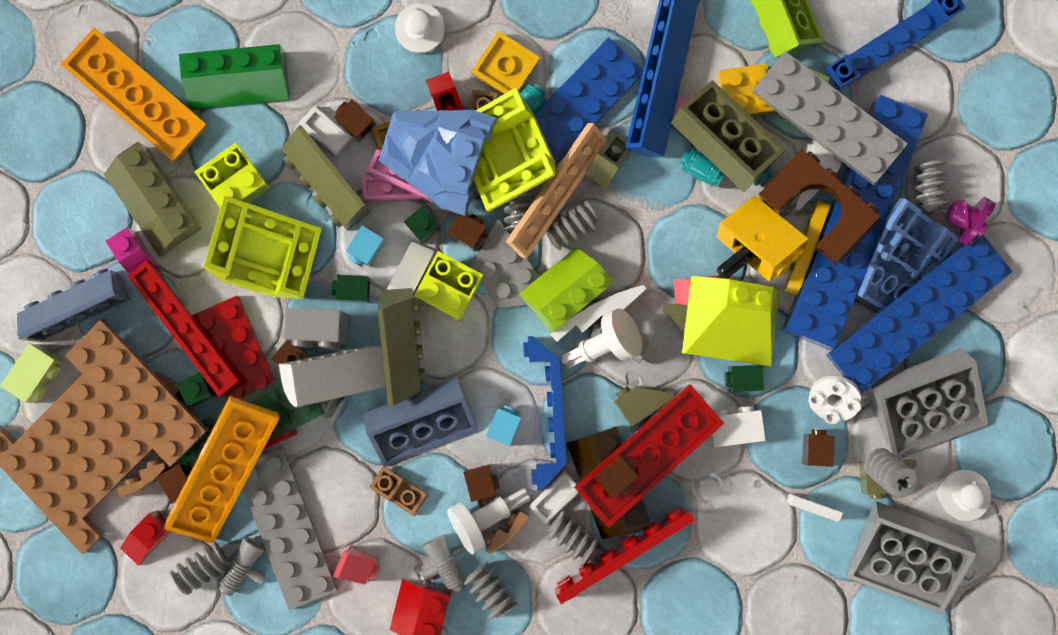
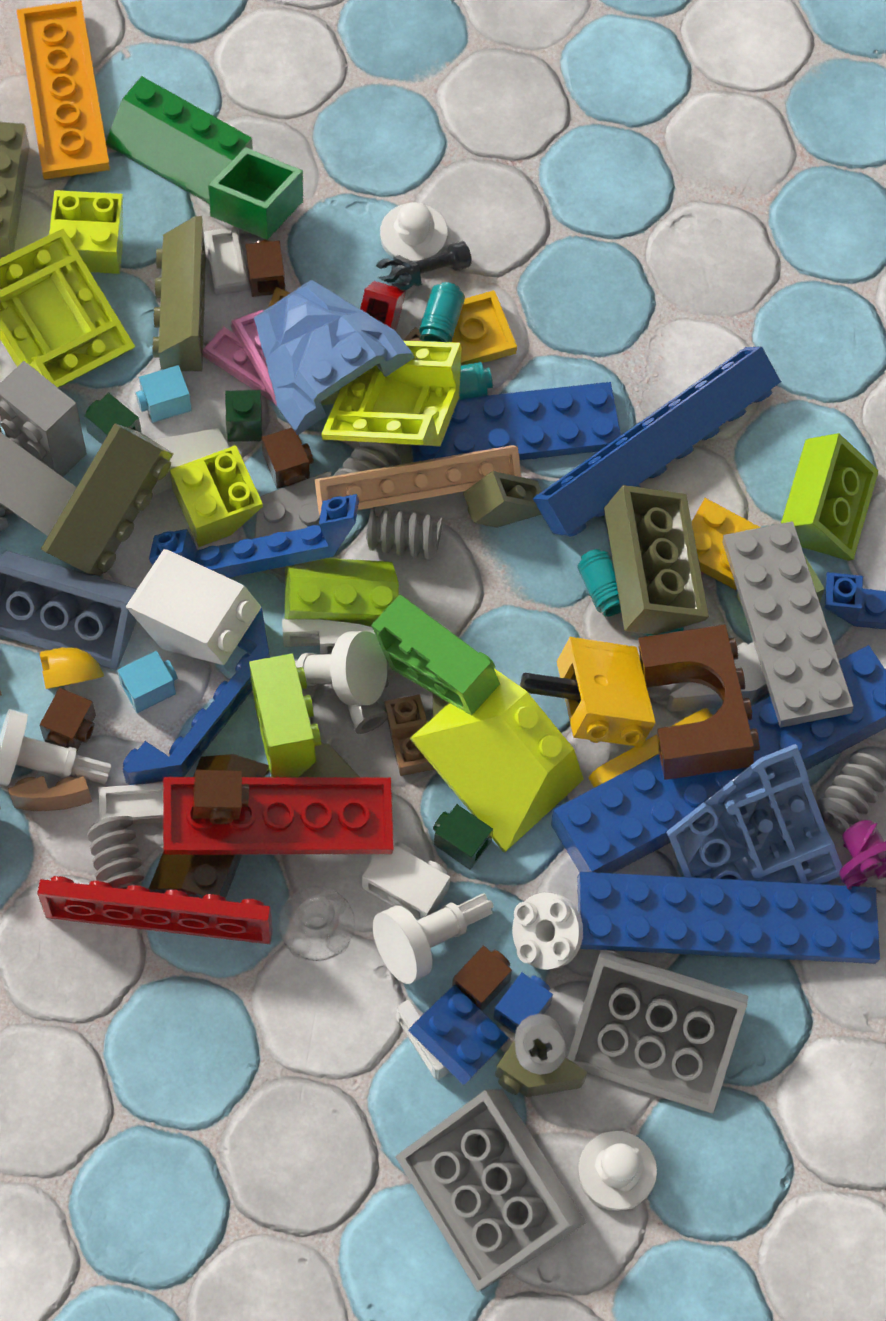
camera: 35 degrees right, 20 degrees down
none -> yellow brick [40,648,104,689]
none -> white slope [126,549,261,665]
none -> blue slope [149,494,359,578]
none -> green piece [208,147,303,240]
none -> lime slope [249,653,321,777]
none -> bright green wedge [371,594,500,716]
none -> white piece [373,893,494,984]
none -> black bar [376,241,472,290]
none -> medium nougat slope [384,694,435,776]
none -> blue plate [408,984,510,1085]
none -> teal head [419,282,465,343]
none -> blue brick [493,972,553,1034]

